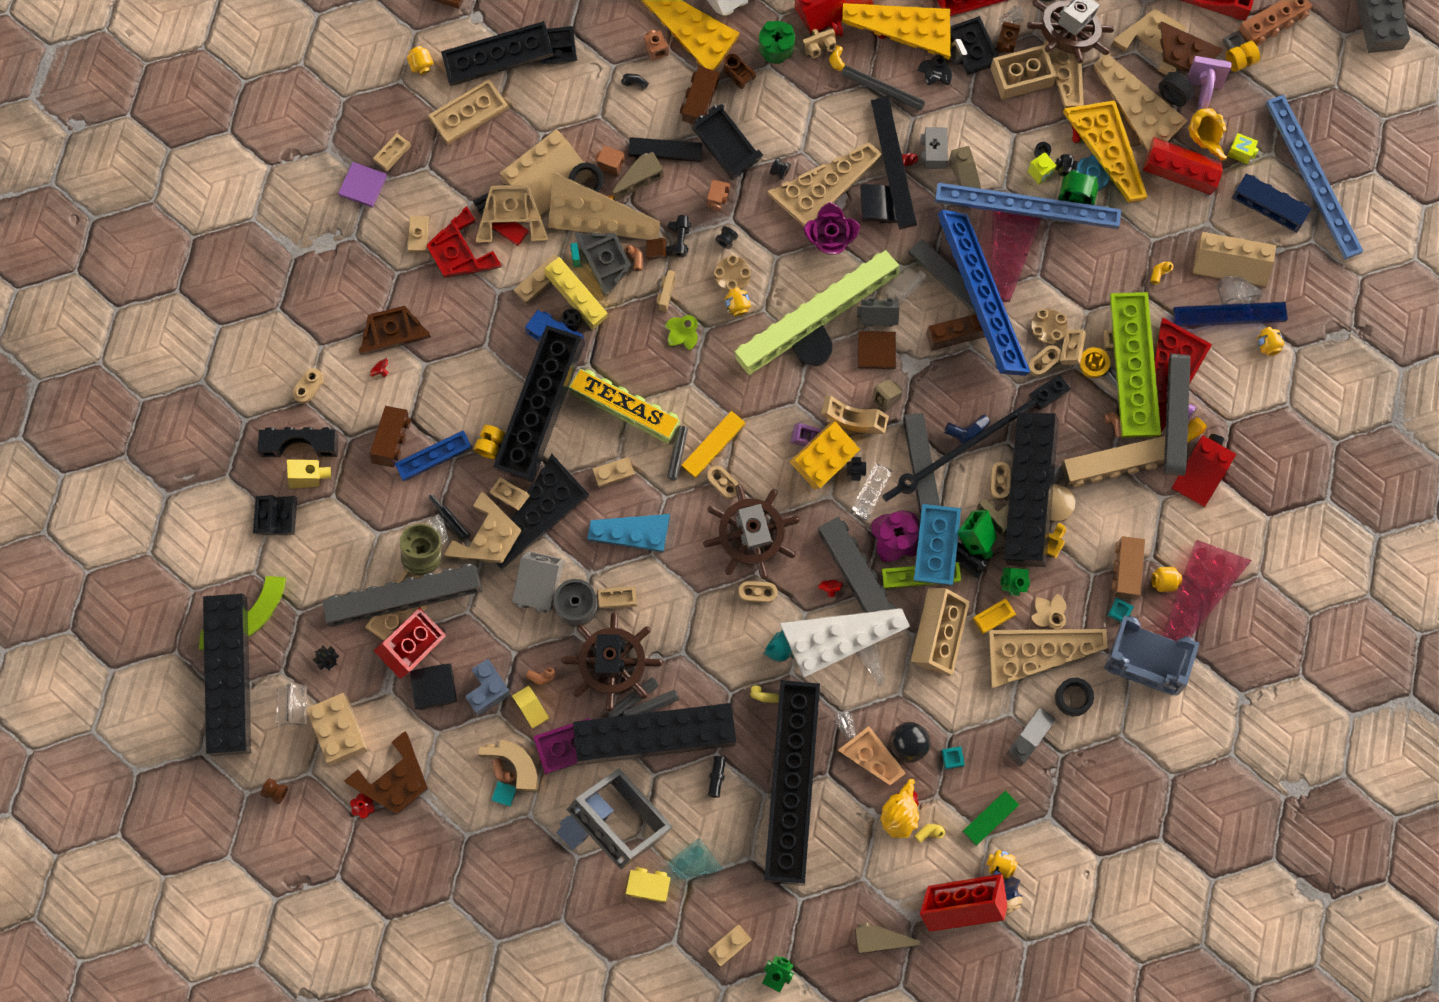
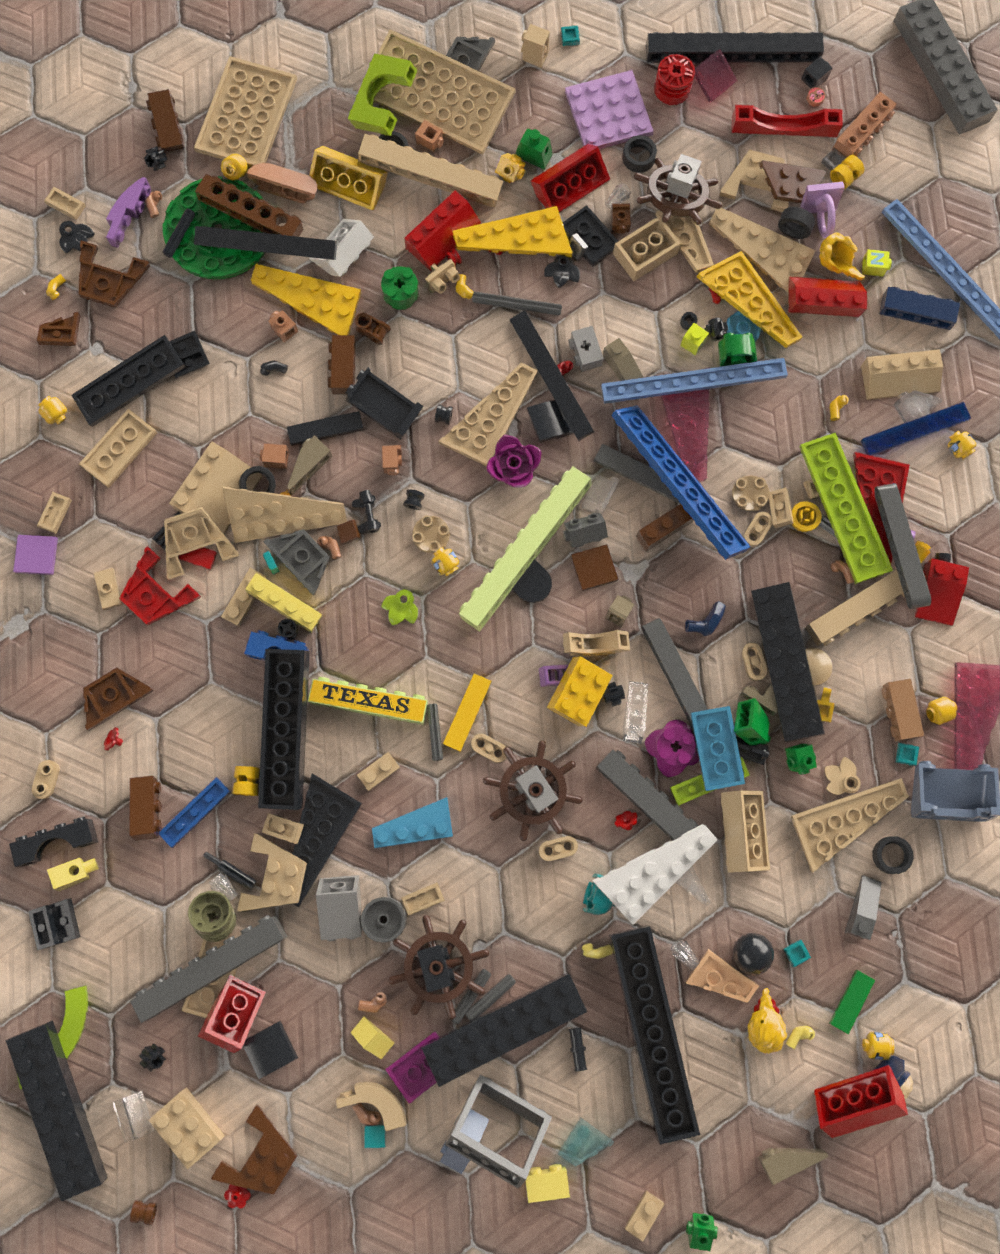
camera: 20 degrees left, 5 degrees up
sand blue brick [465,659,511,716] -> none
tan plate [657,270,676,312] -> none
black bar [882,374,1071,502] -> none
yellow tile [972,598,1016,635] -> none

